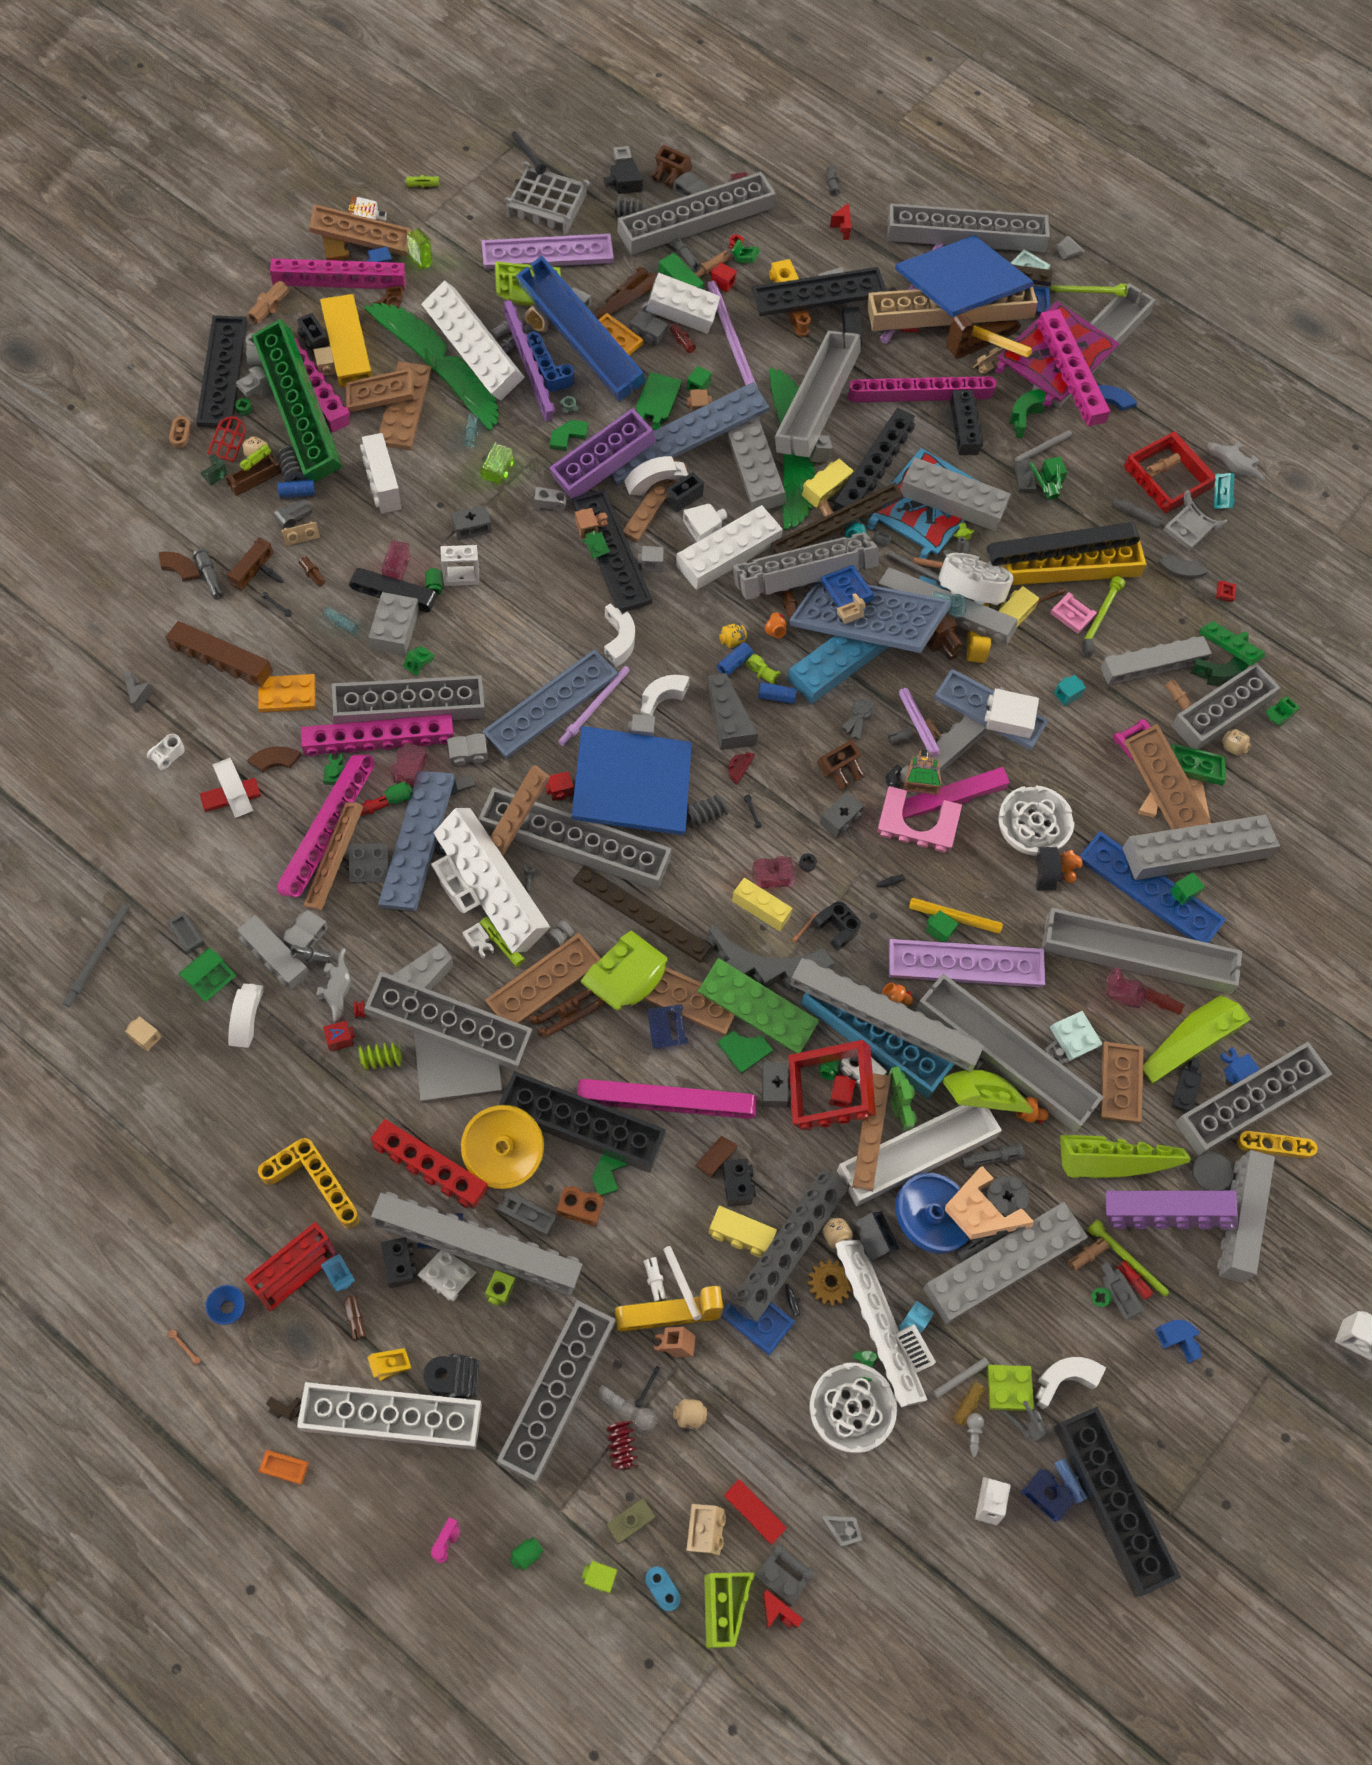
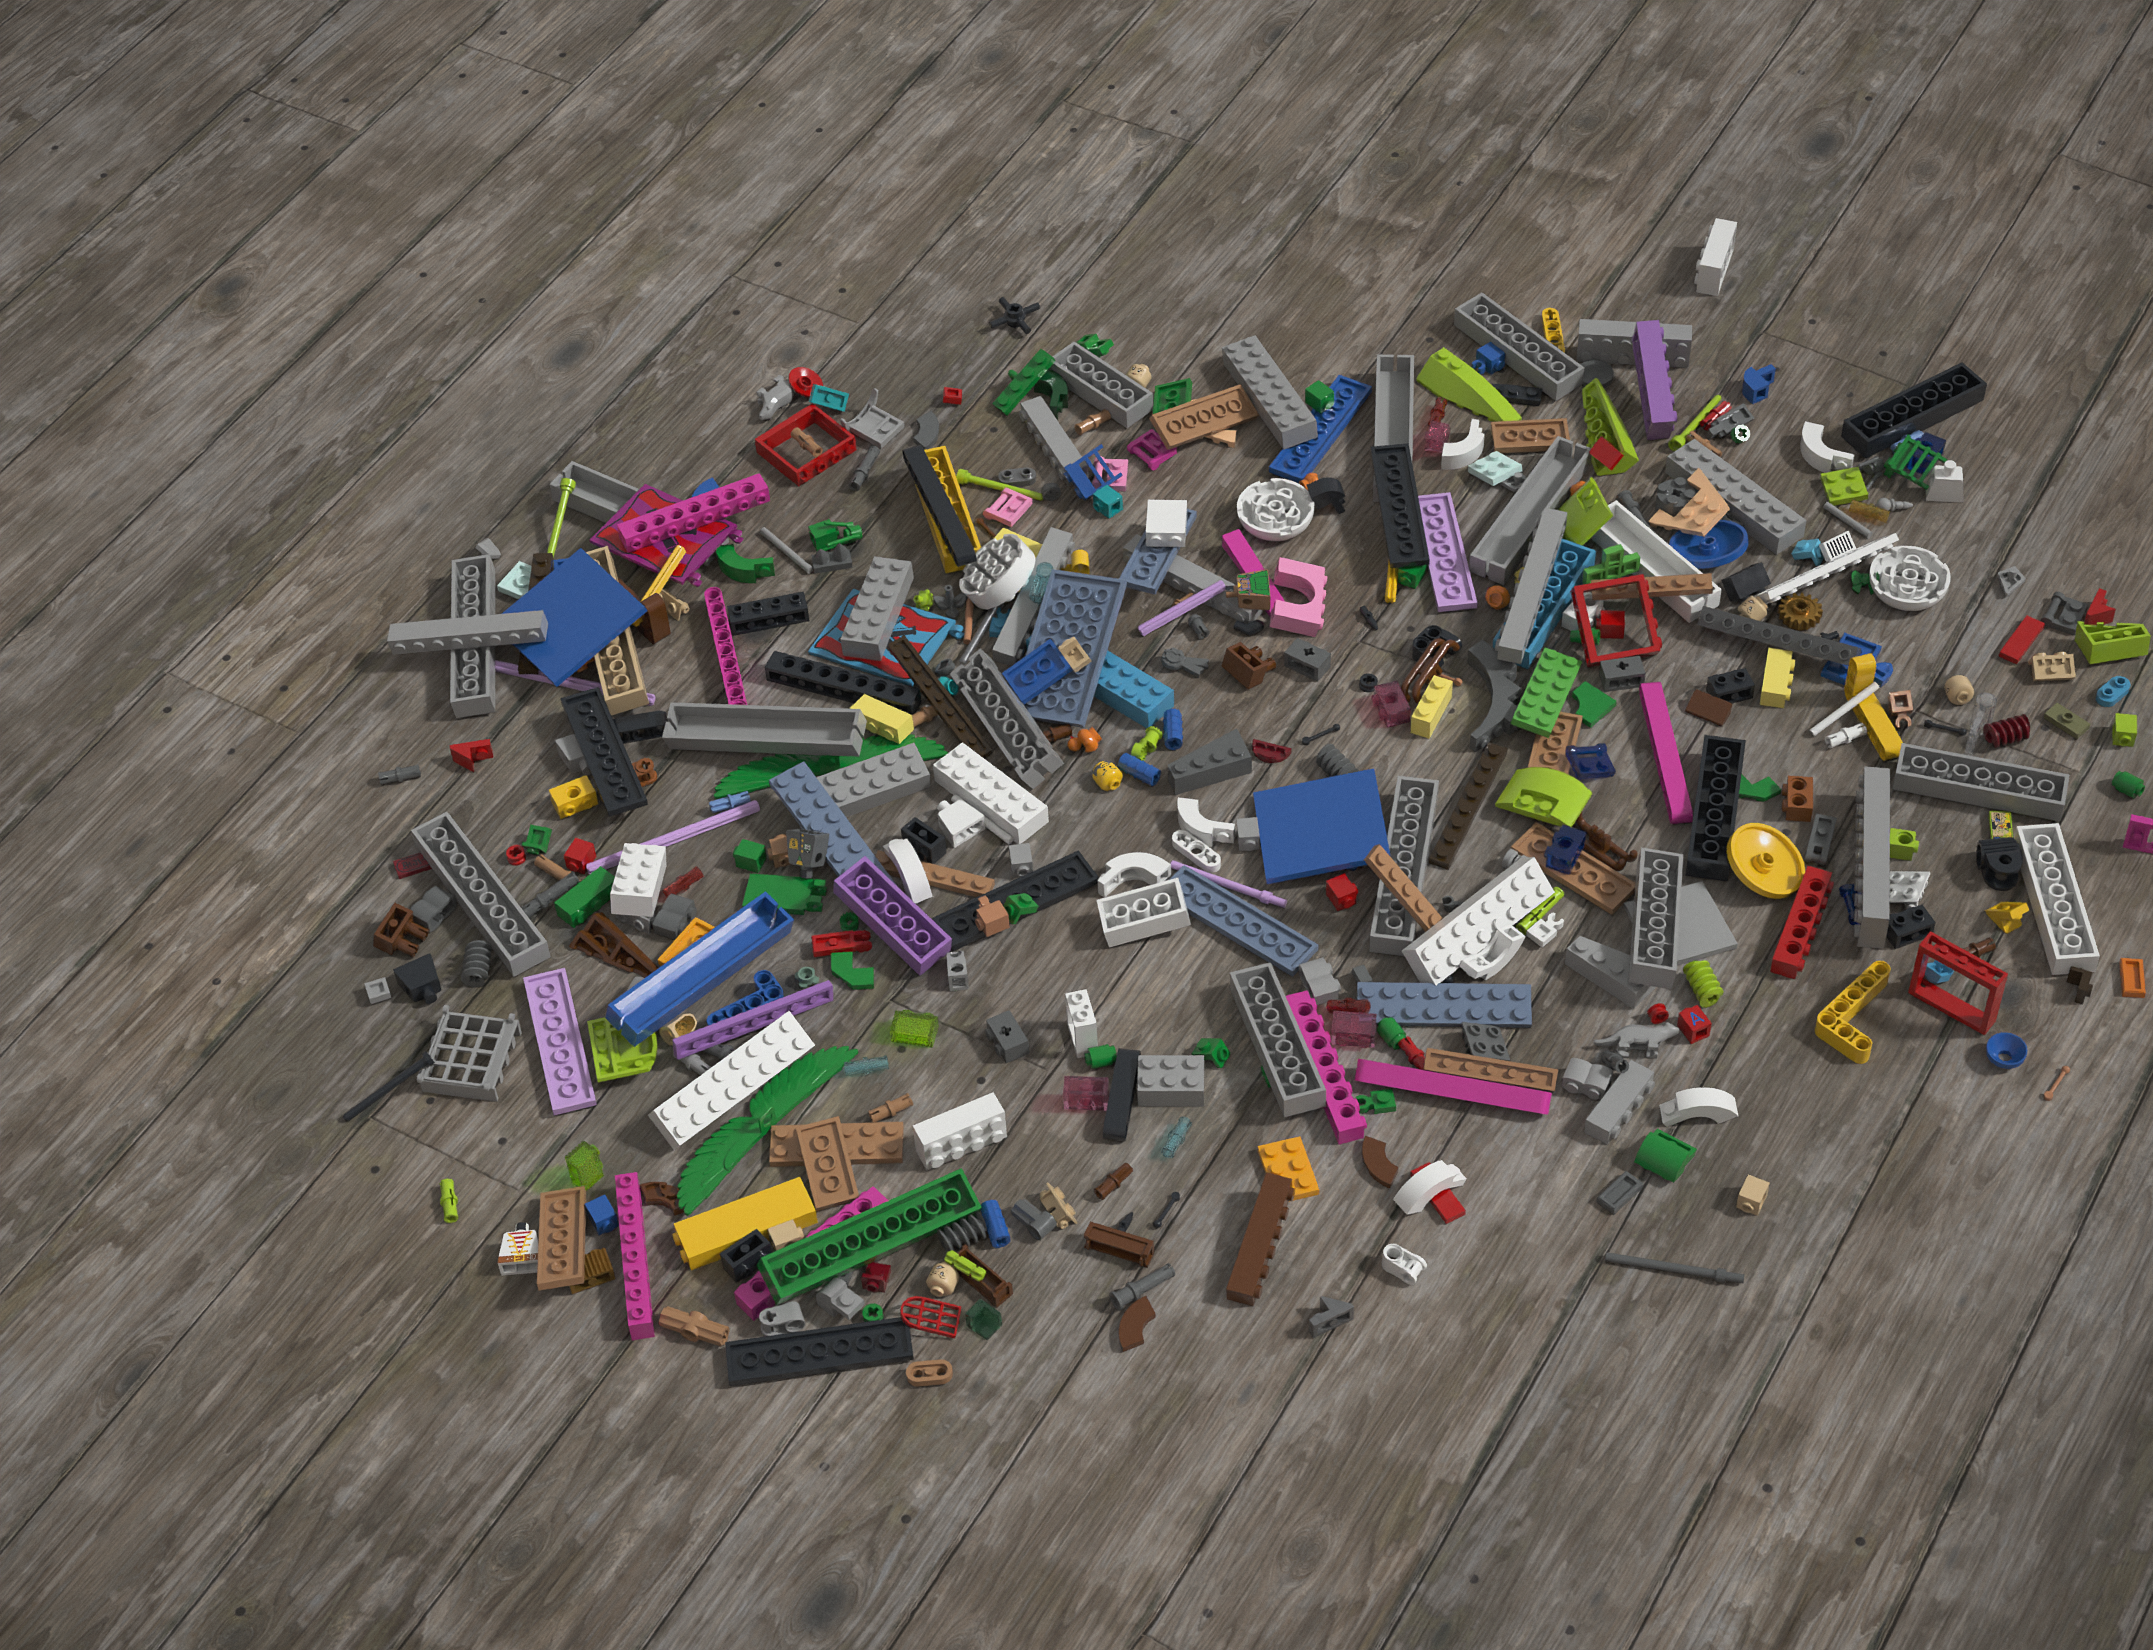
camera: 90 degrees left, 15 degrees down
none -> light grey brick [387,610,548,655]
none -> medium blue axle [709,791,751,813]
none -> dark grey torso [786,828,829,878]
none -> red dish [788,367,823,397]
none -> red hinge [811,930,872,957]
none -> dark red bracket [861,1262,891,1293]
none -> medium nougat pin [868,1093,913,1123]
none -> black bar [989,297,1040,334]
none -> flat silver plate [998,467,1036,487]
none -> blue plate [1063,444,1123,502]
none -> bright pink plate [1092,456,1128,492]
none -> white brick [1097,878,1191,947]
none -> white beam [1172,830,1221,873]
none -> clear red pin [1326,998,1371,1015]
none -> black plate [1370,443,1430,568]
none -> reddish brown piece [1400,638,1460,704]
none -> white arch [1441,419,1485,470]
none -> clear blue brick [1544,825,1586,875]
none -> red slope [1589,436,1624,470]
none -> blue plate [1873,662,1893,688]
none -> green plate [1883,435,1947,490]
none -> tile [1988,811,2013,839]

